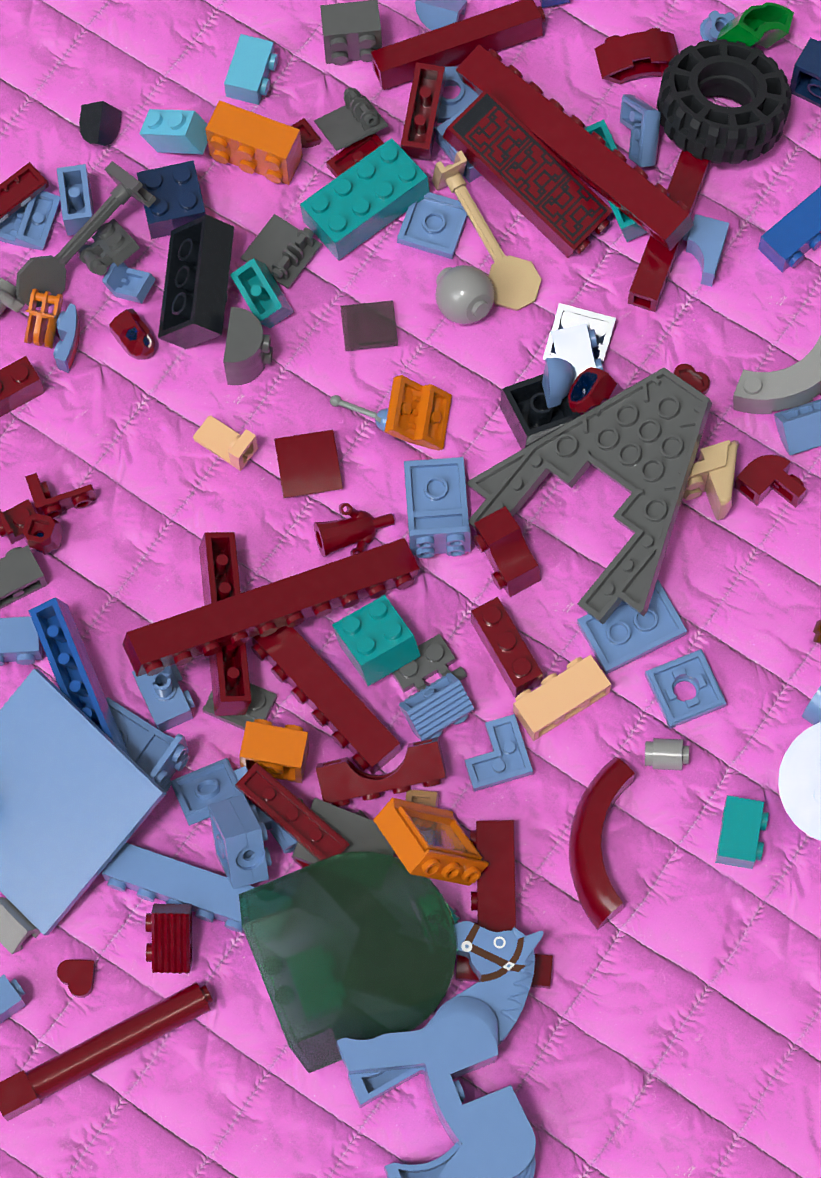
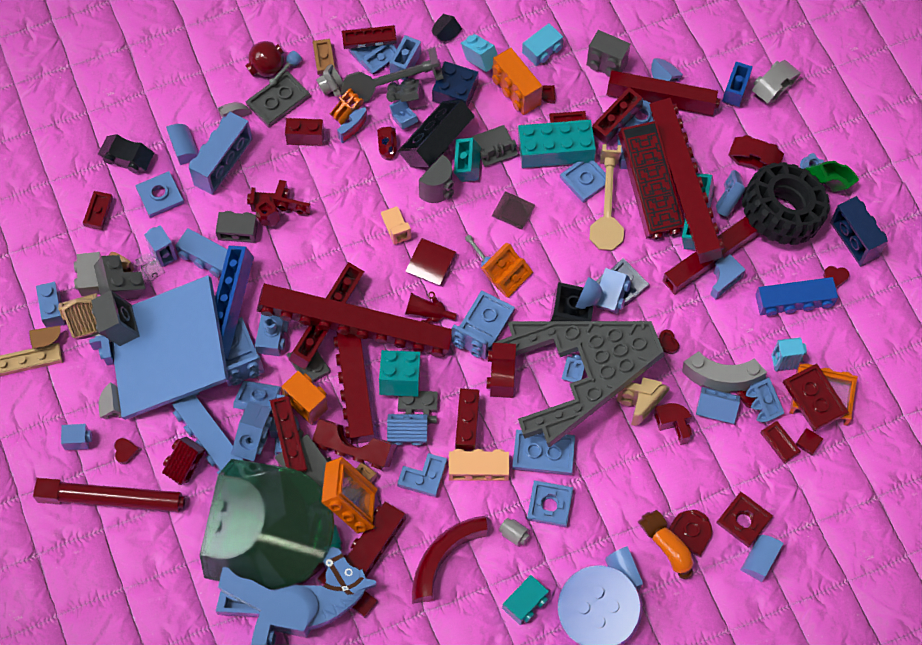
camera: 30 degrees right, 5 degrees down
dark grey hinge [314,88,388,151] -> none
light grey brick [435,265,494,324] -> none
dark red rock [568,367,617,413] -> none
none -> medium blue bracket [561,353,584,382]

